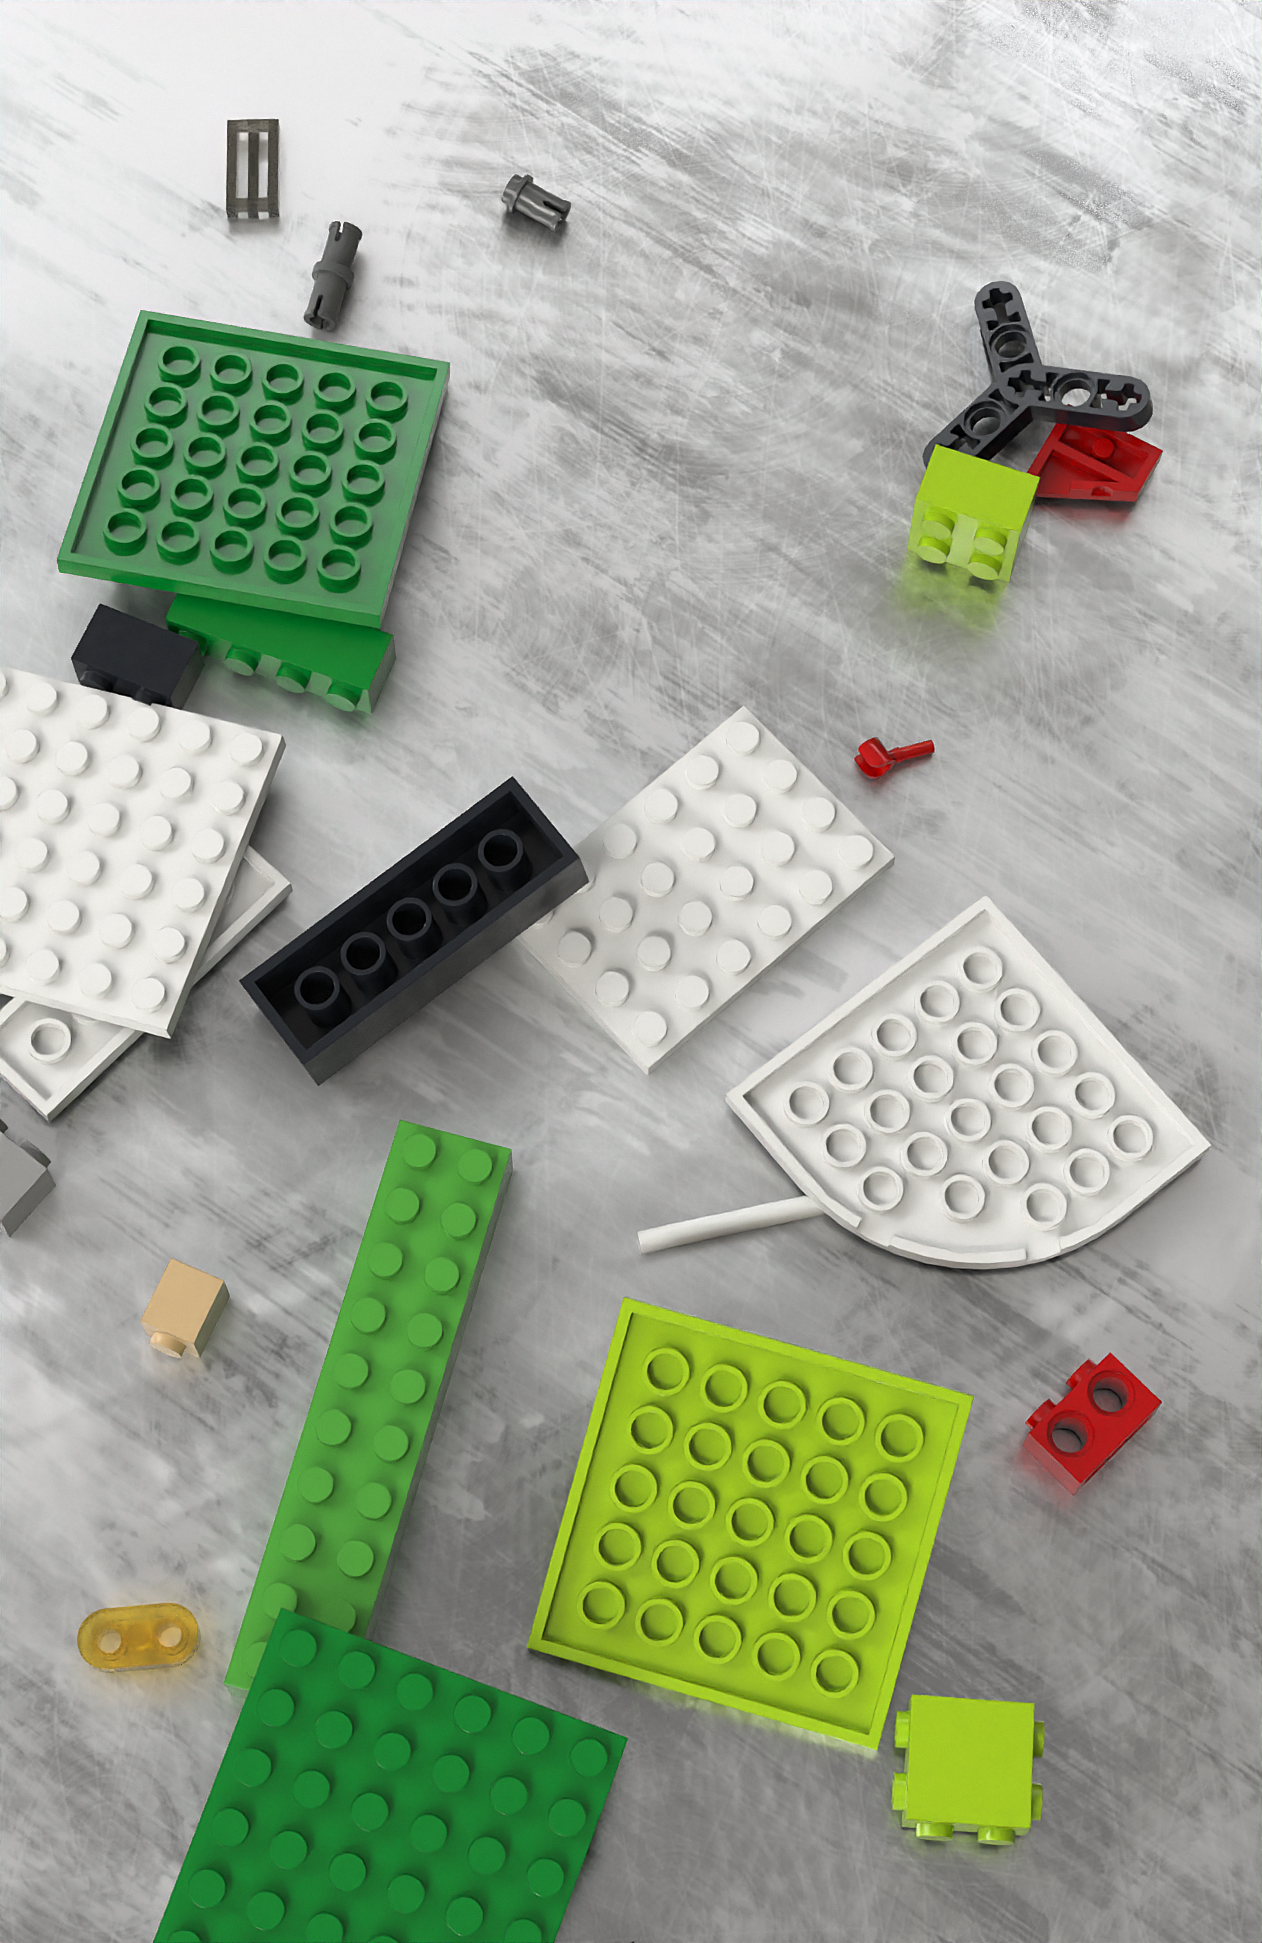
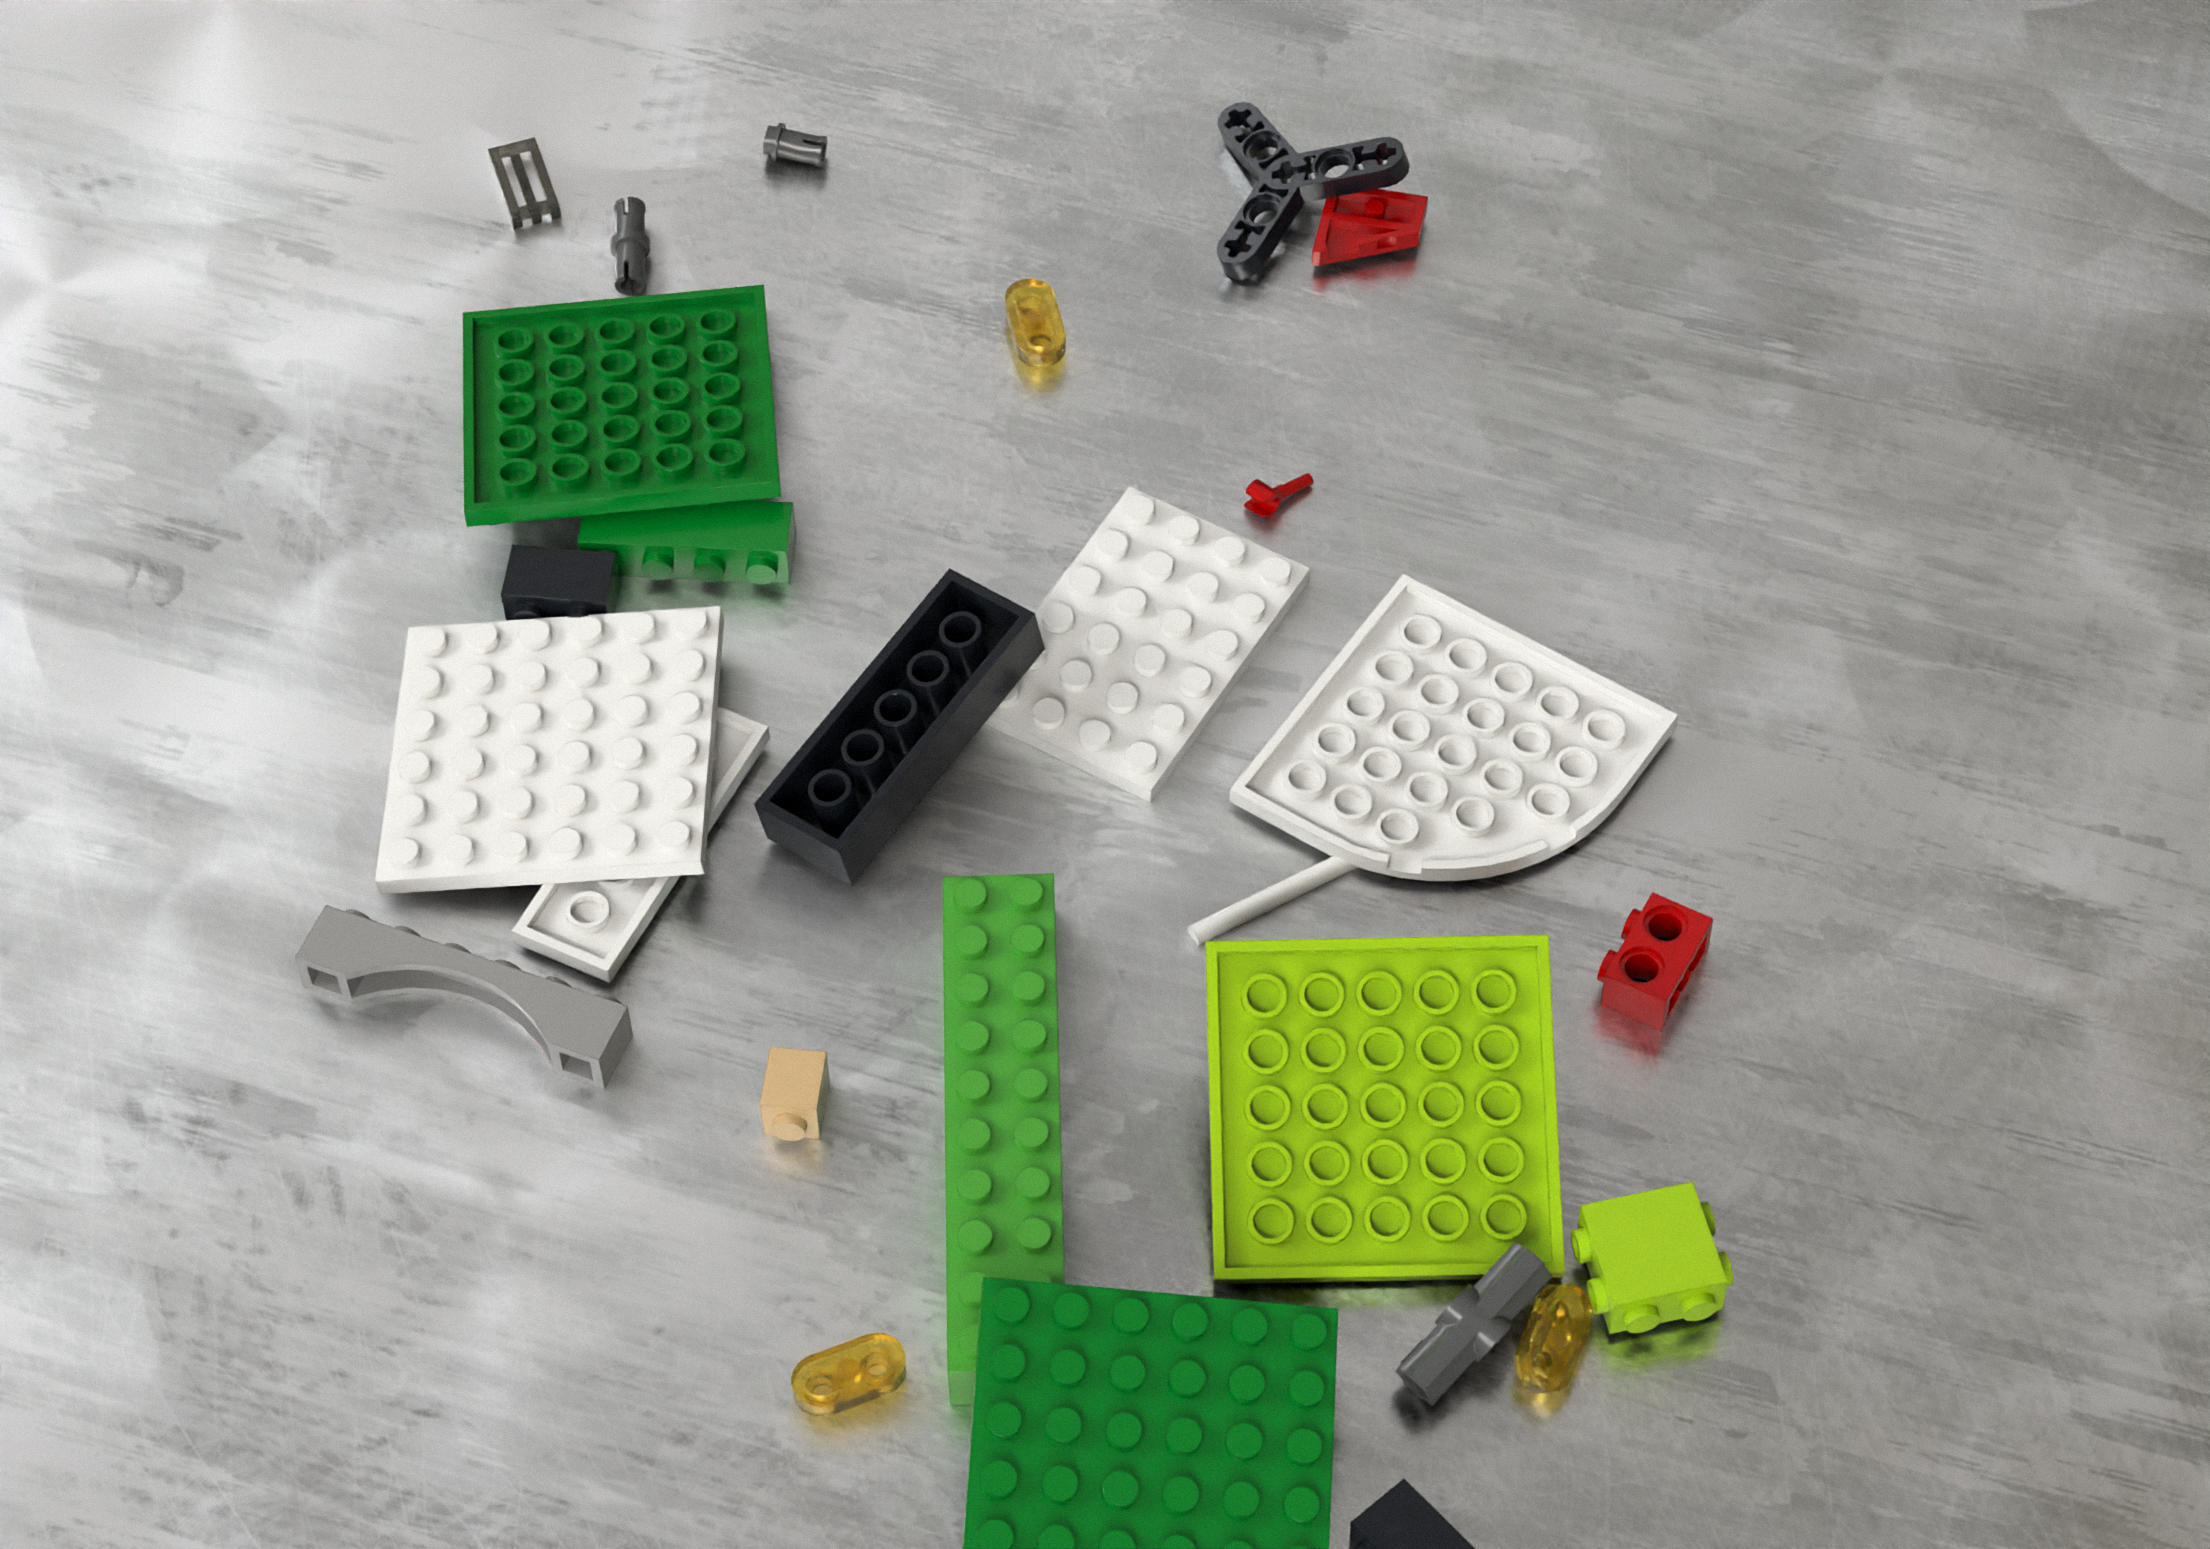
camera: 15 degrees left, 15 degrees down
lime brick [907,444,1040,582] -> none
none -> clear yellow plate [1005,279,1066,367]
none -> dark grey piece [1395,1242,1552,1406]
none -> clear yellow plate [1515,1283,1593,1394]

